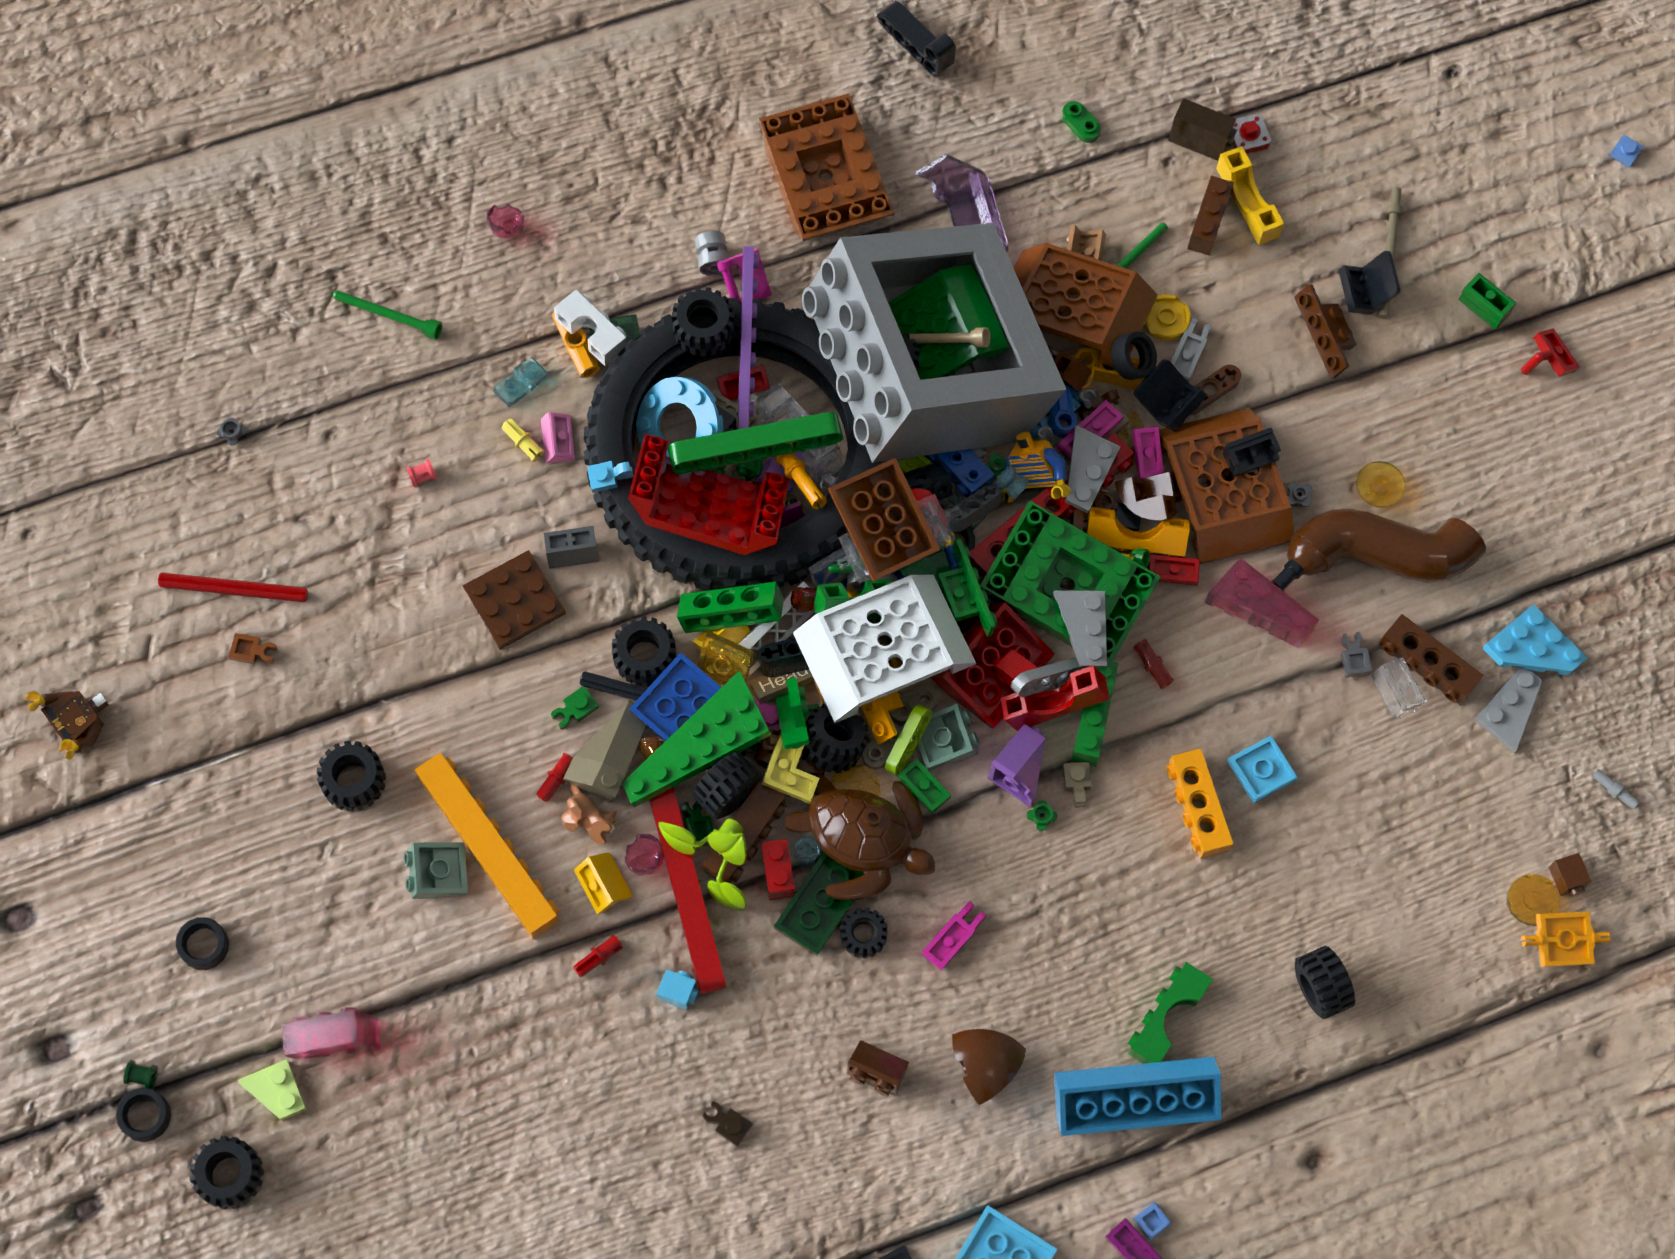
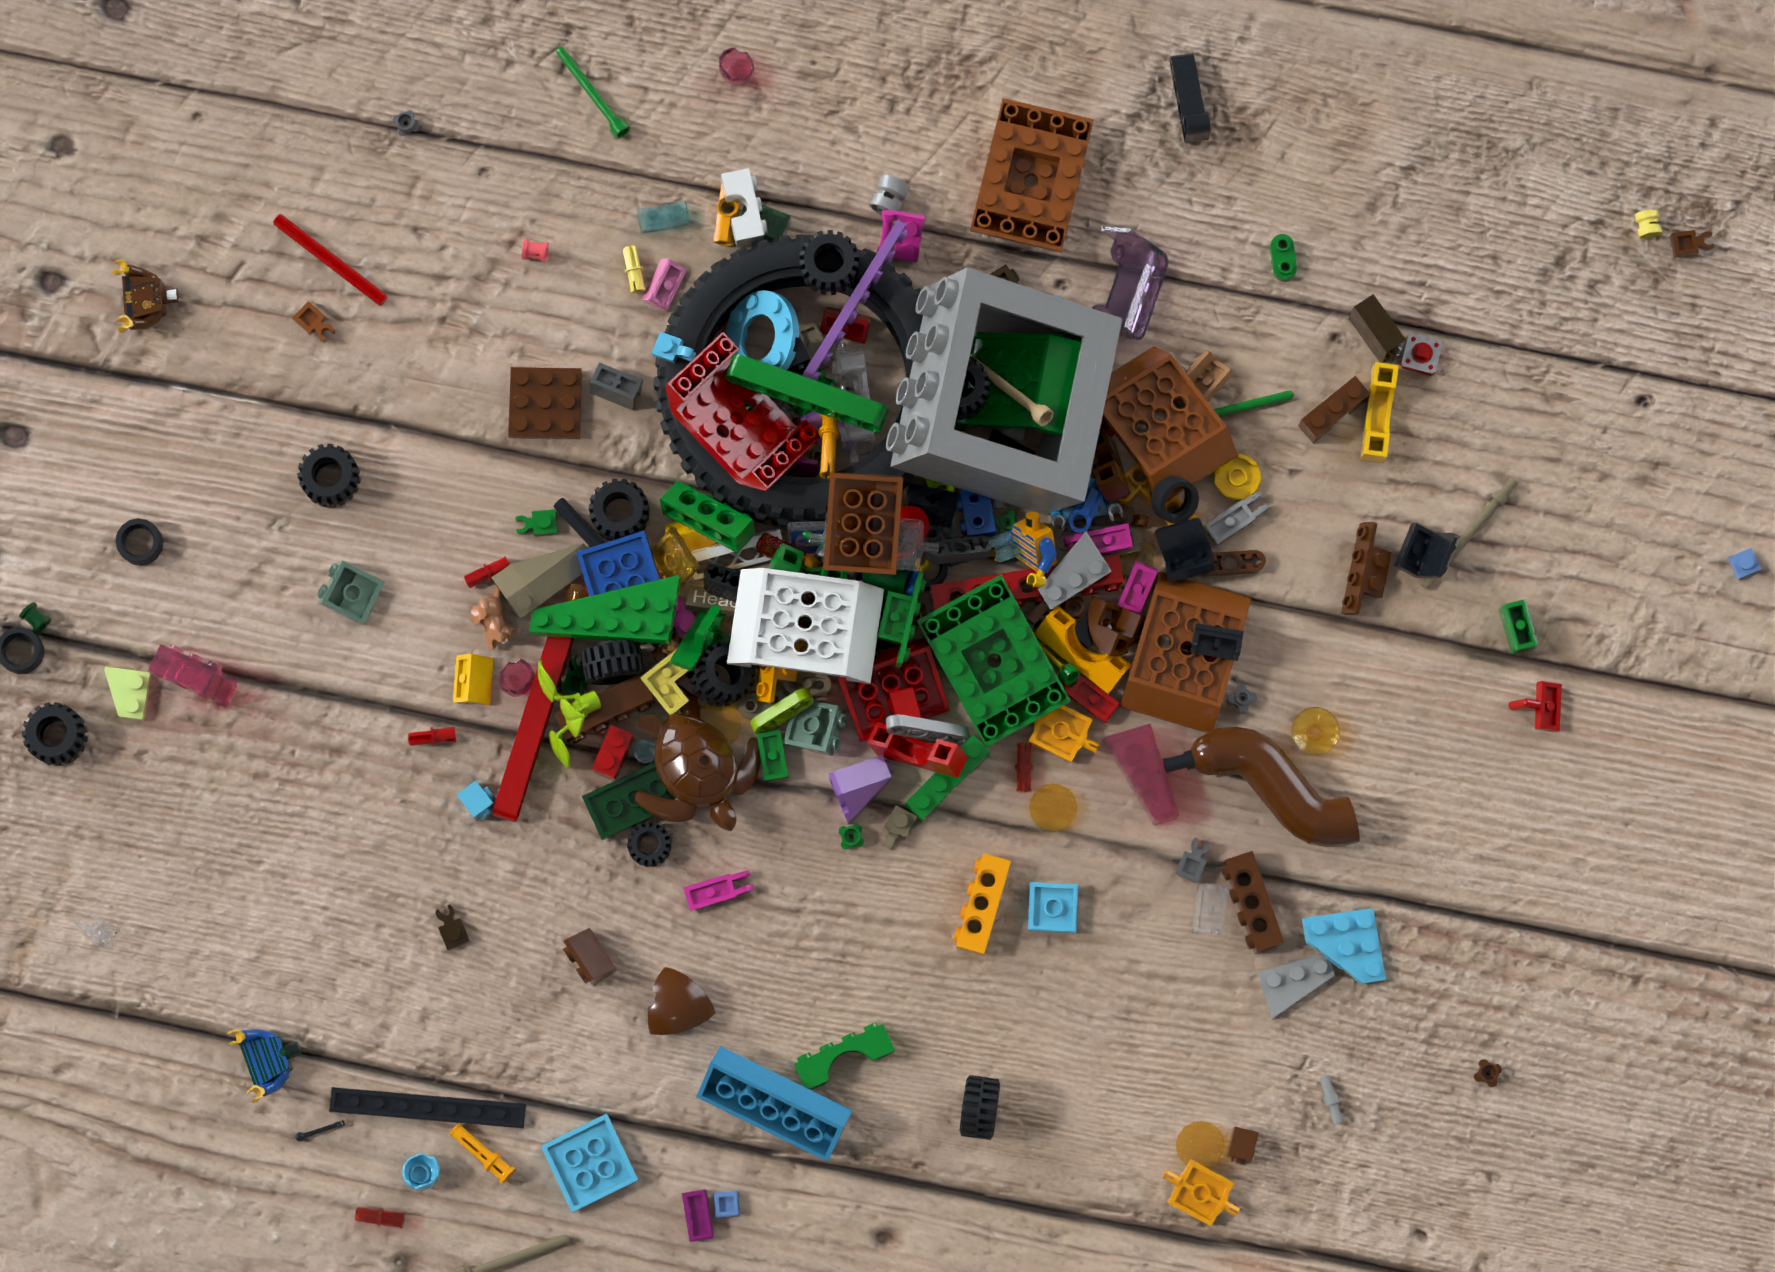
camera: 35 degrees right, 10 degrees up
light orange brick [414,752,560,939] -> none
light grey wing [1053,591,1107,668] -> none
none -> light orange plate [1028,705,1100,763]
none -> clear yellow tile [1029,783,1077,832]

